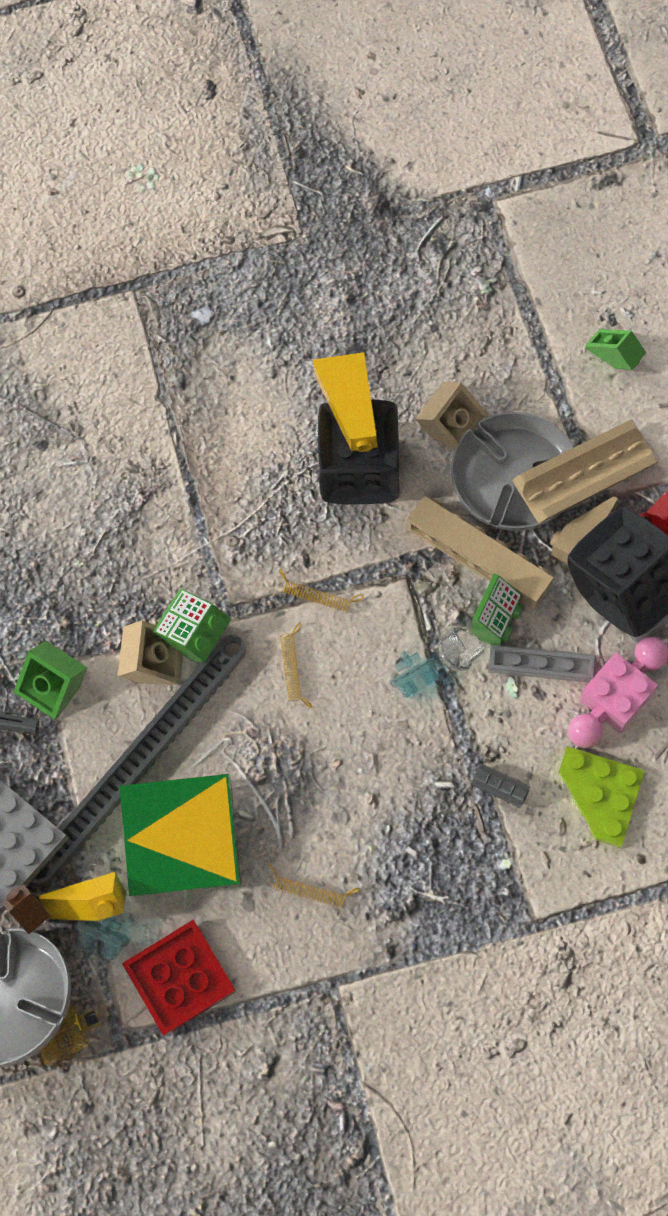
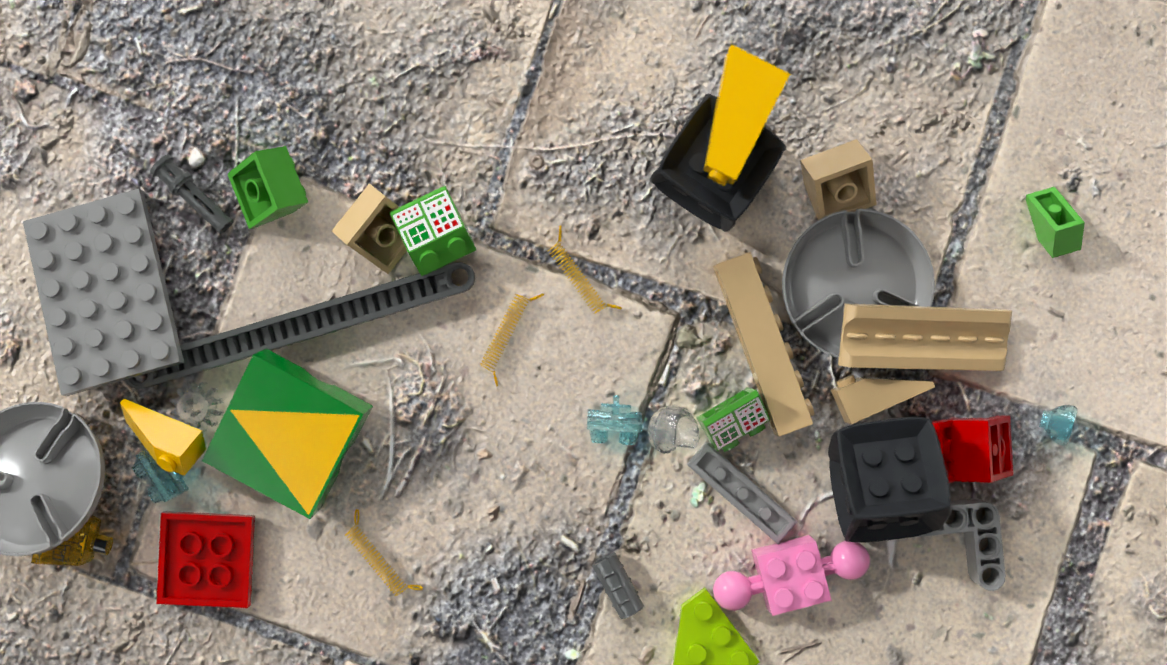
camera: 30 degrees right, 20 degrees up
reddish brown slope [2,884,50,934] -> none

